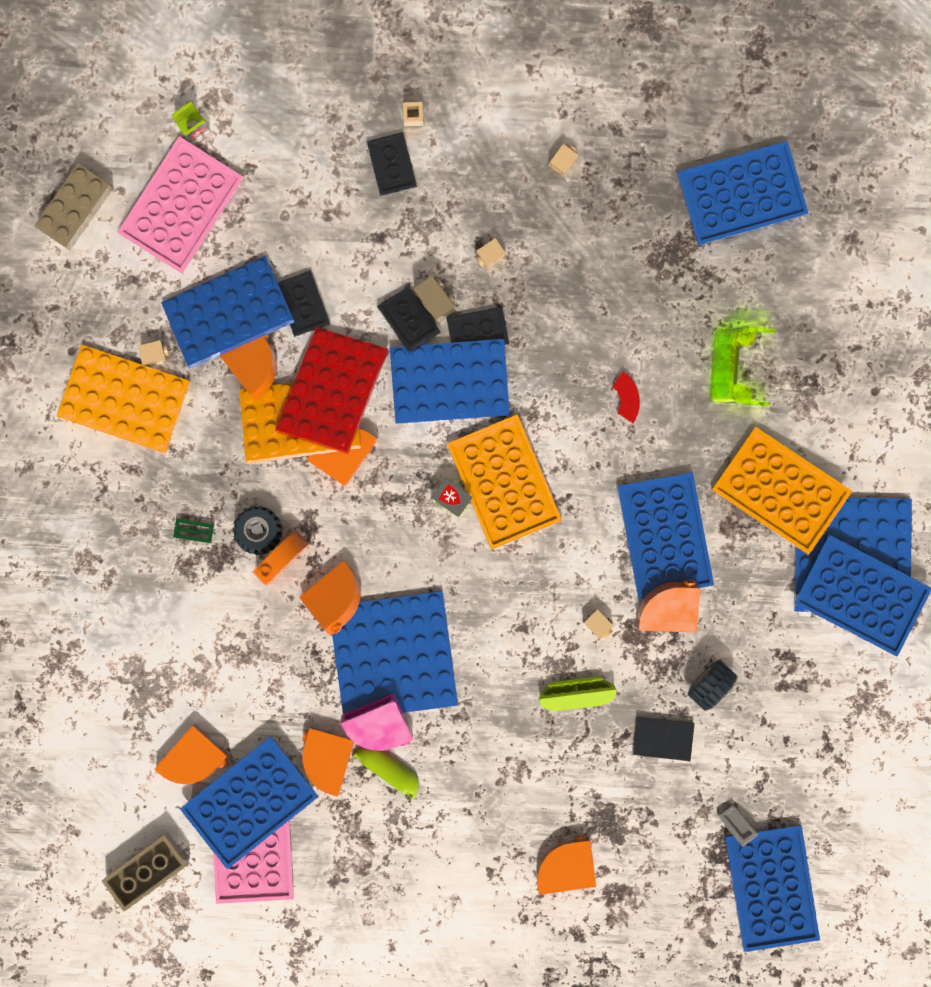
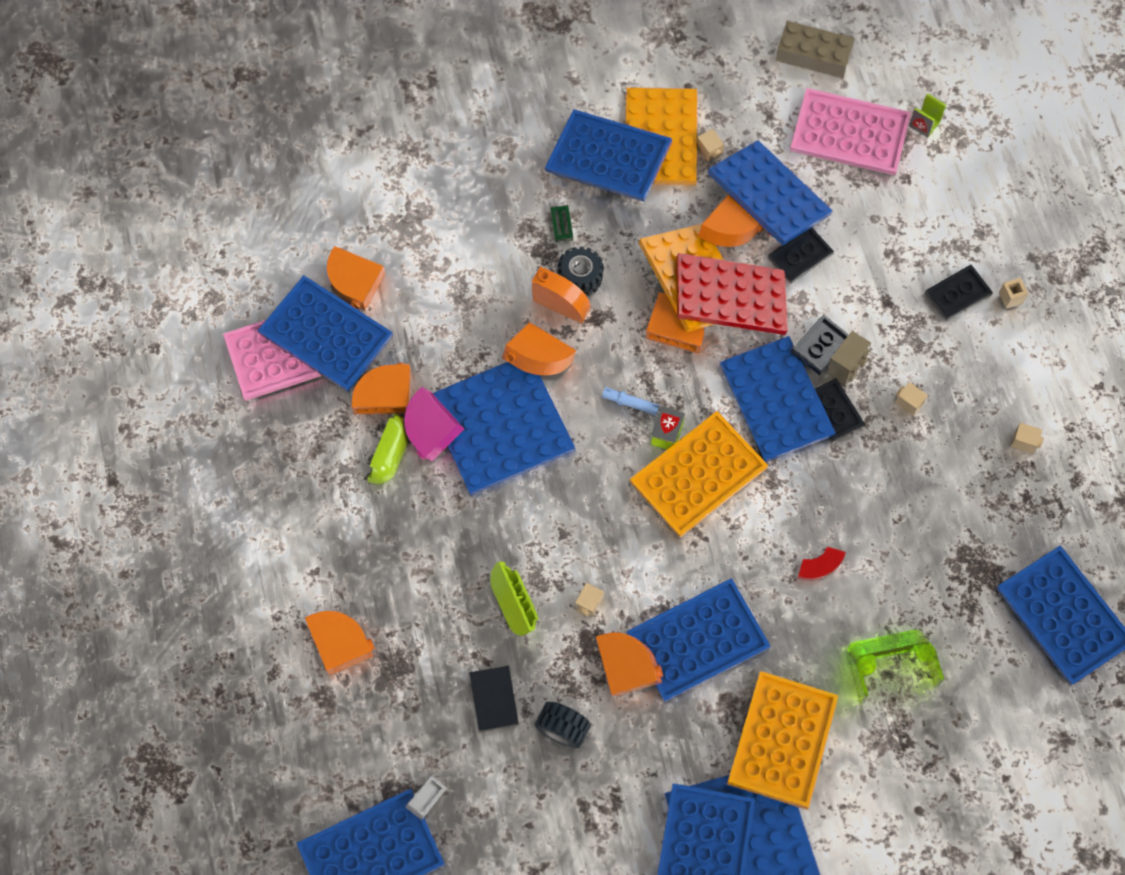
camera: 75 degrees right, 20 degrees down
dark tan brick [101,832,190,912] -> none
none -> blue plate [545,109,672,202]
none -> light blue pin [602,387,660,416]

